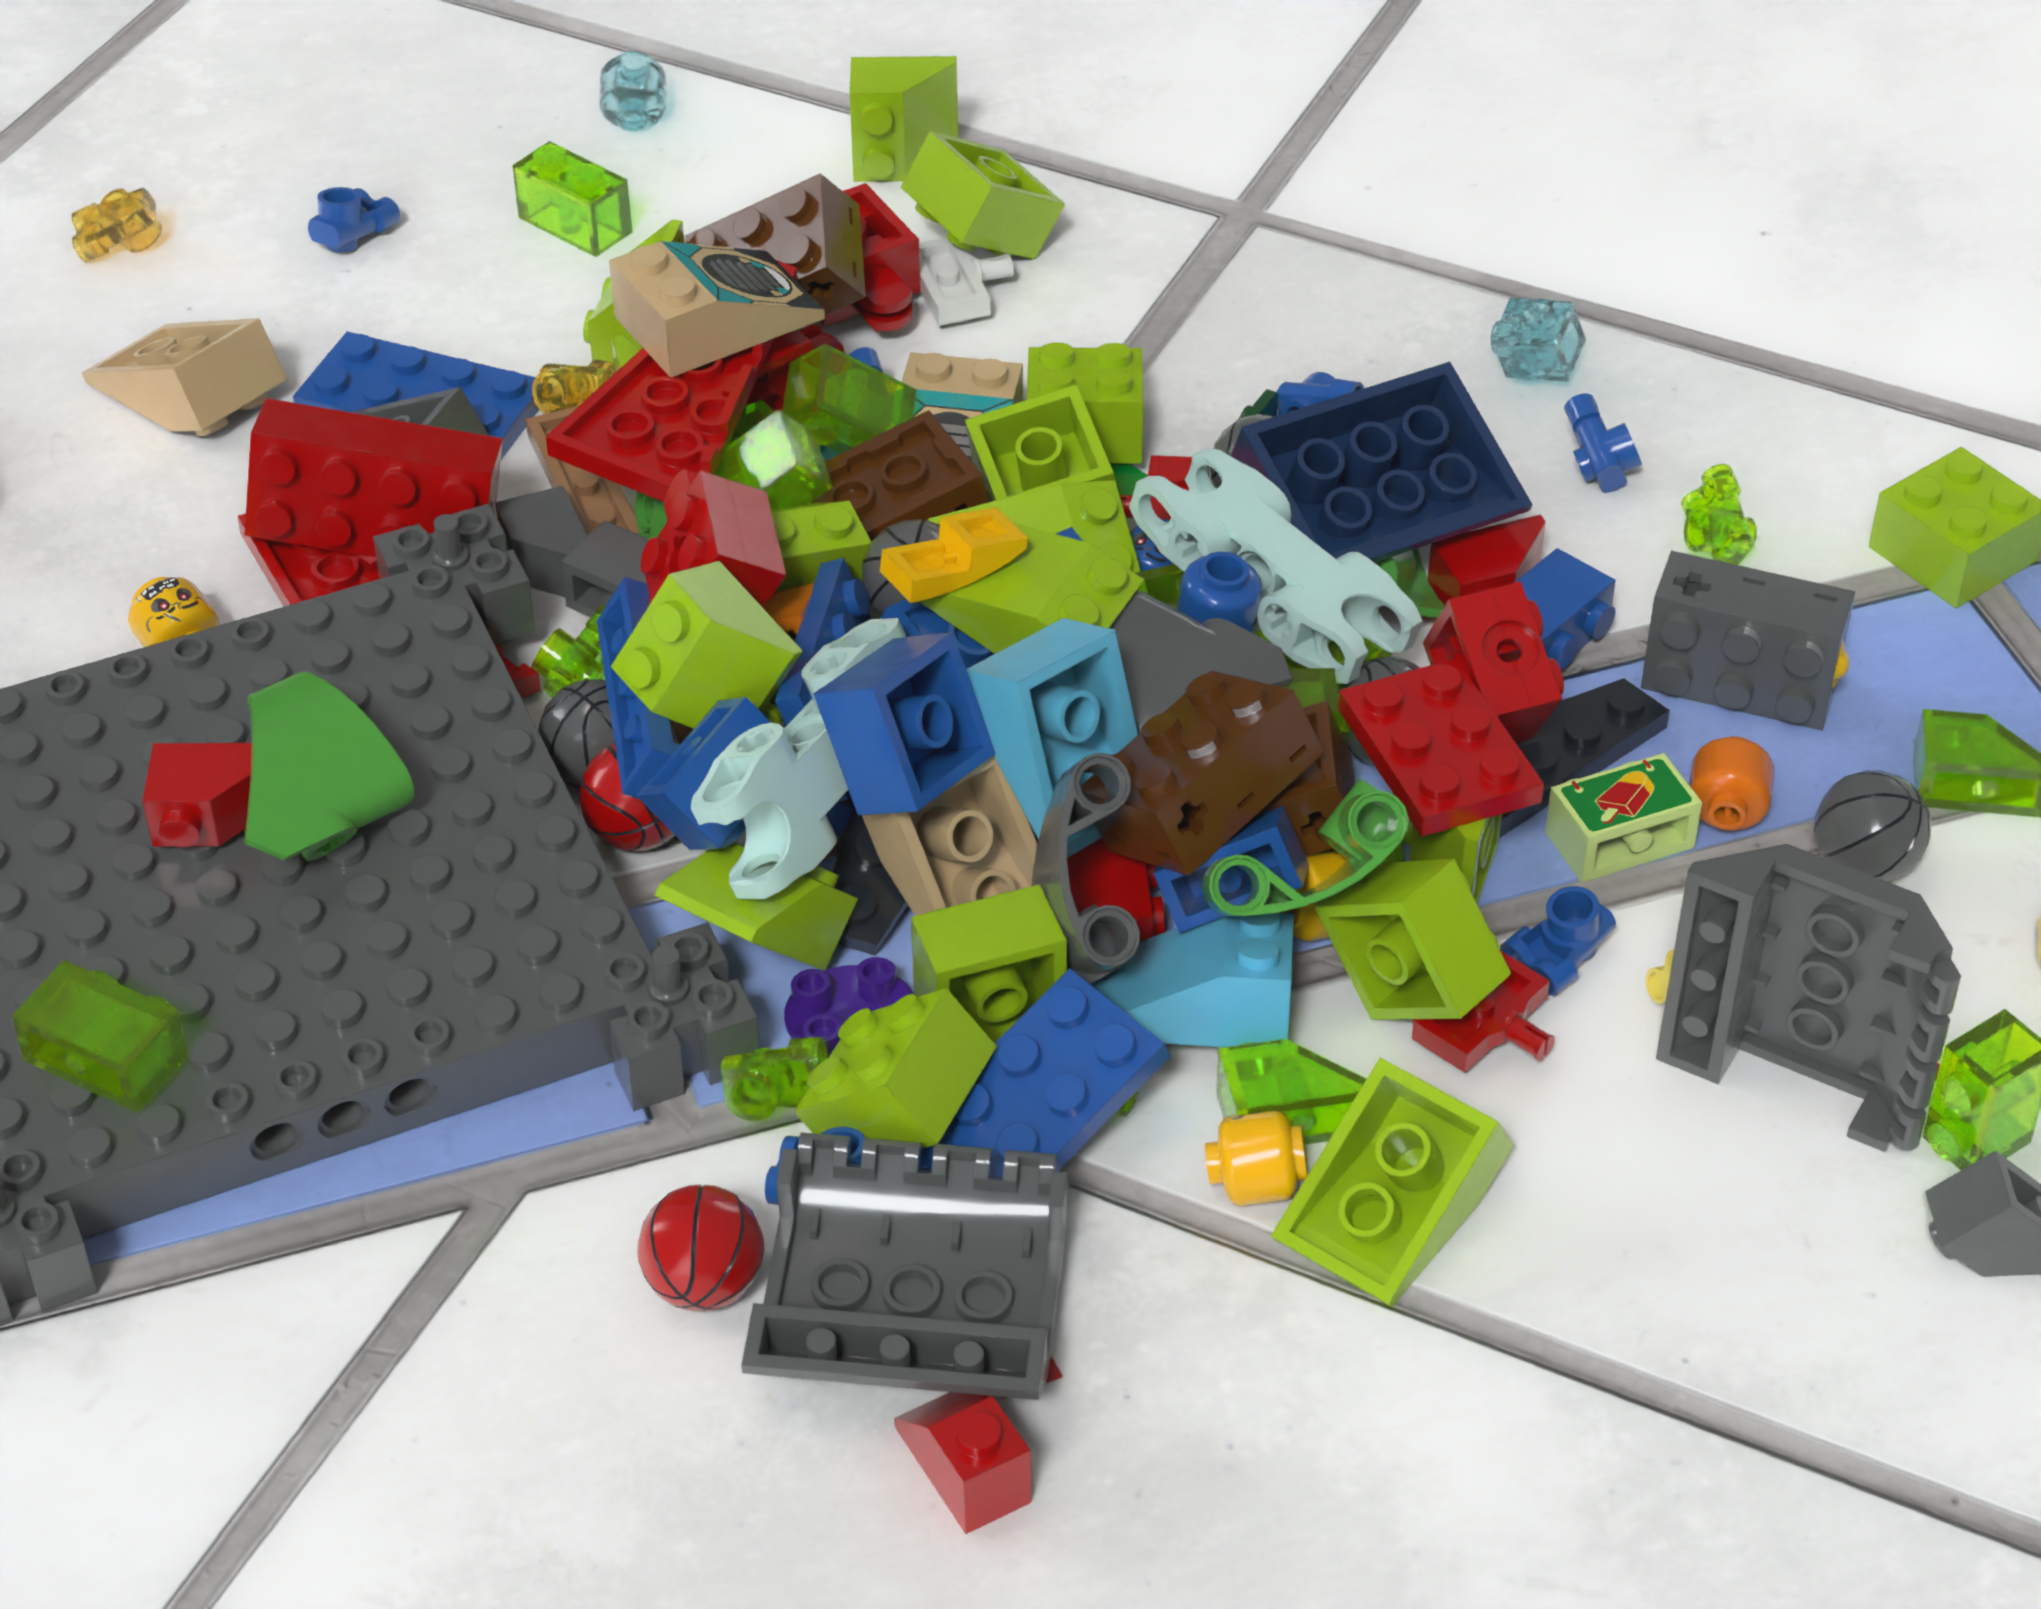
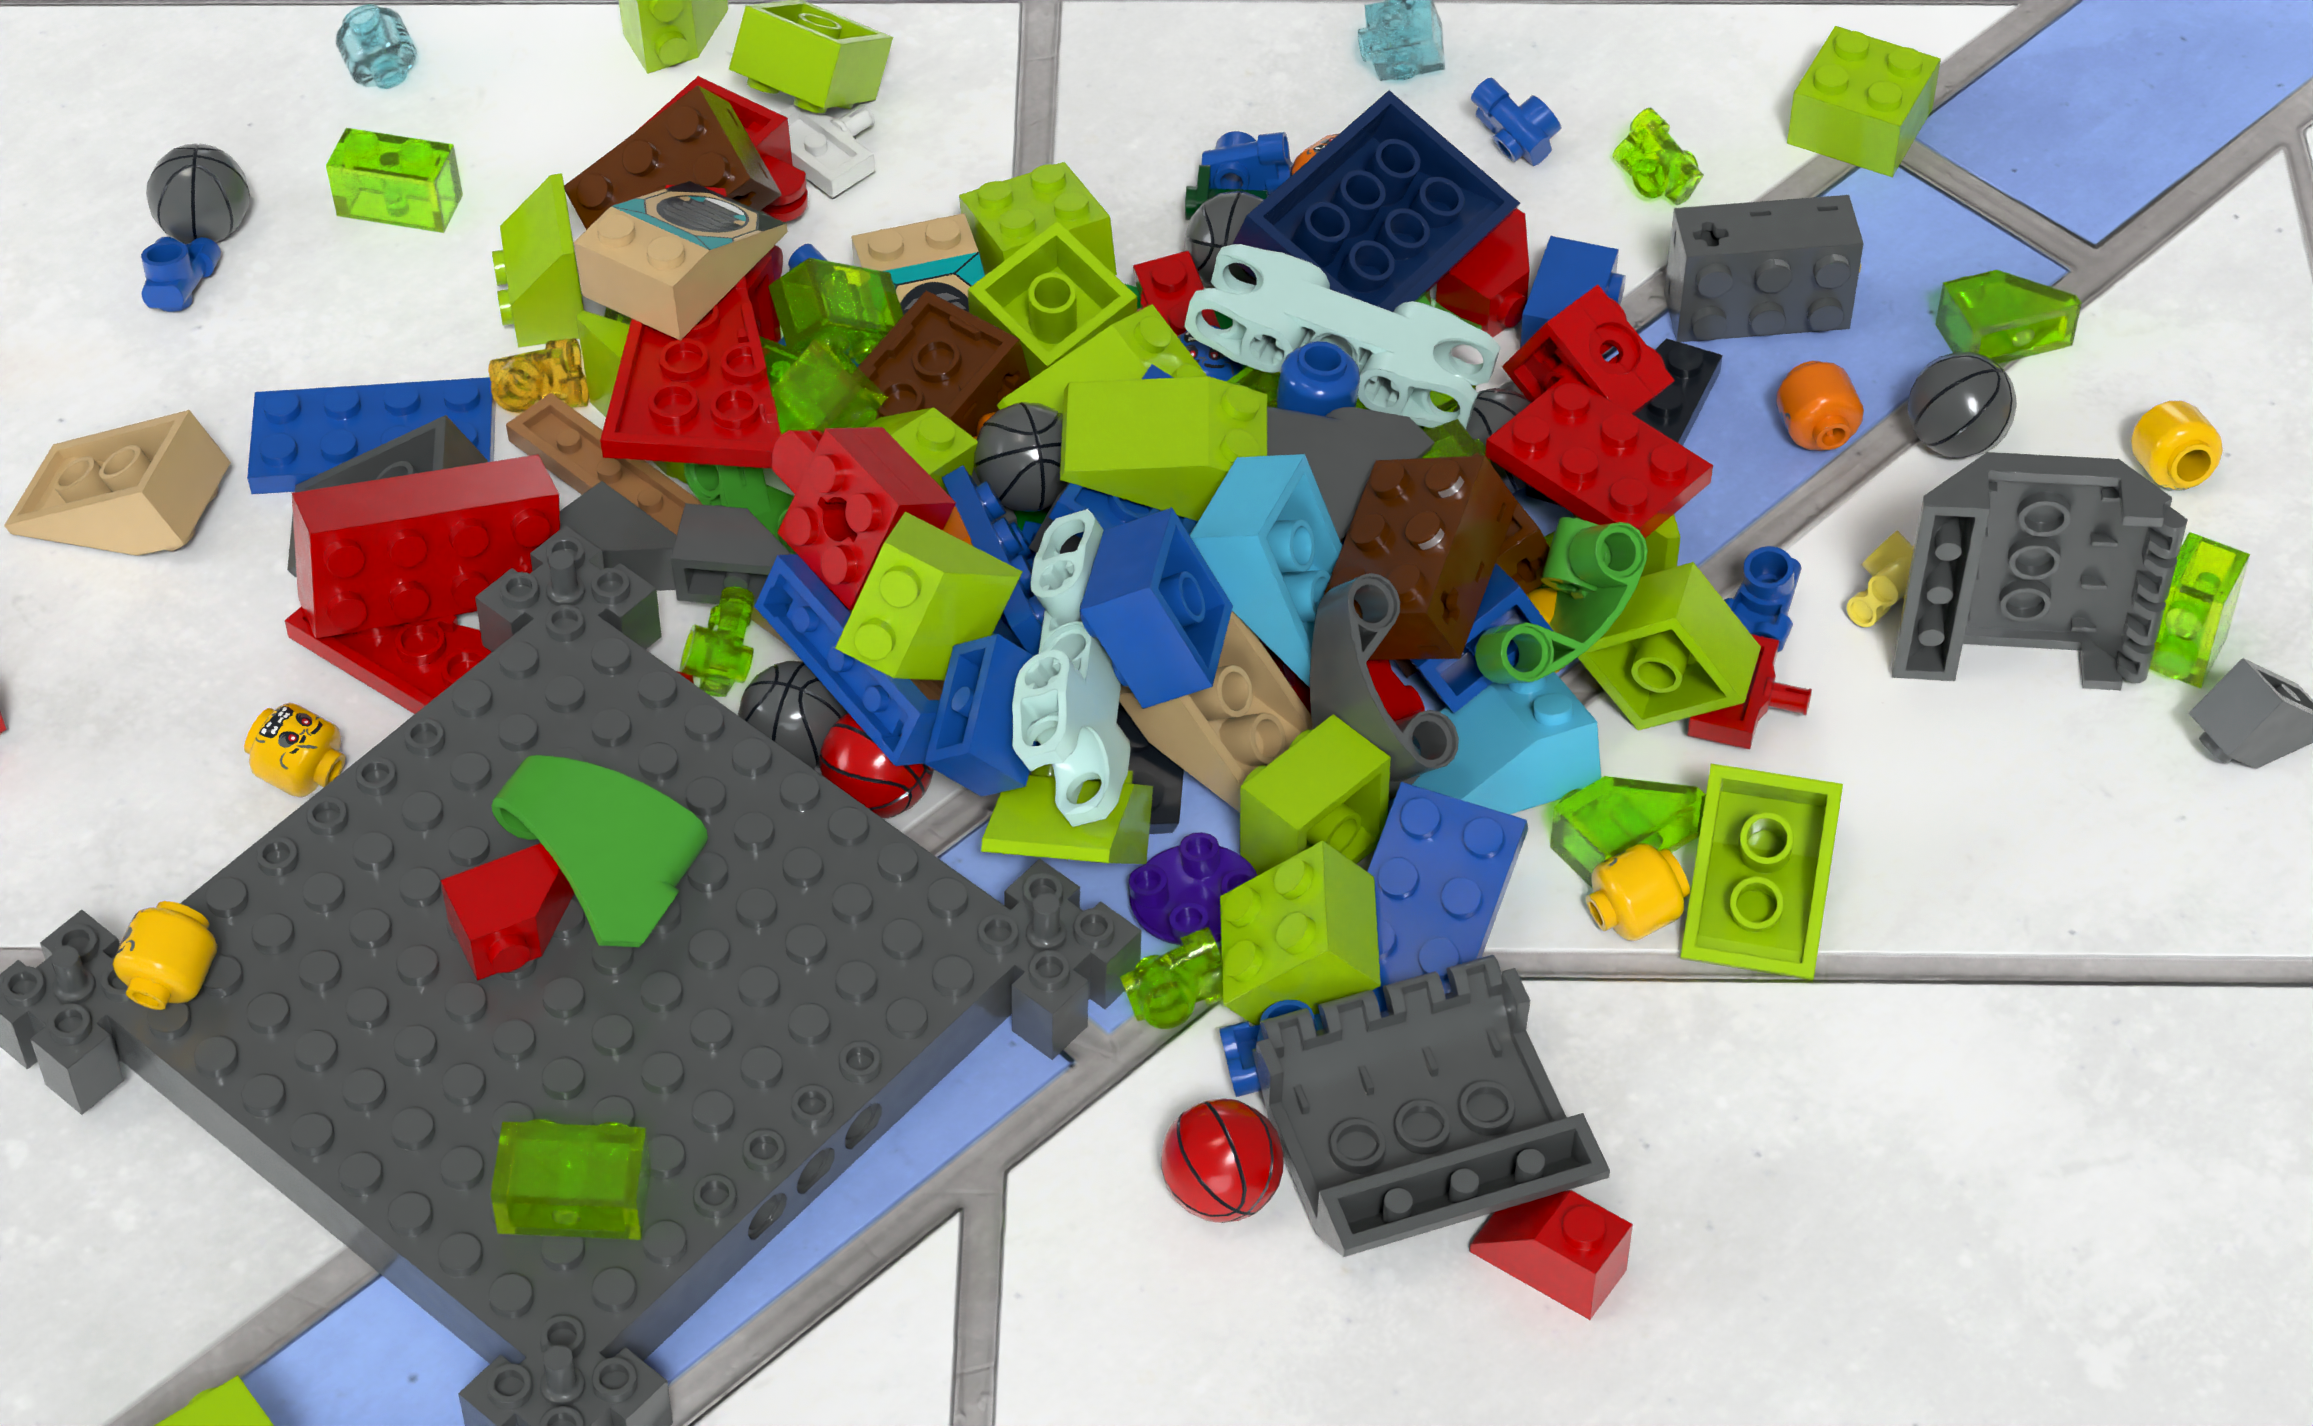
camera: 25 degrees left, 5 degrees up
yellow slope [880,507,1028,603] -> none
yellowish green brick [1545,753,1702,883] -> none
none -> dark grey piece [146,144,250,244]

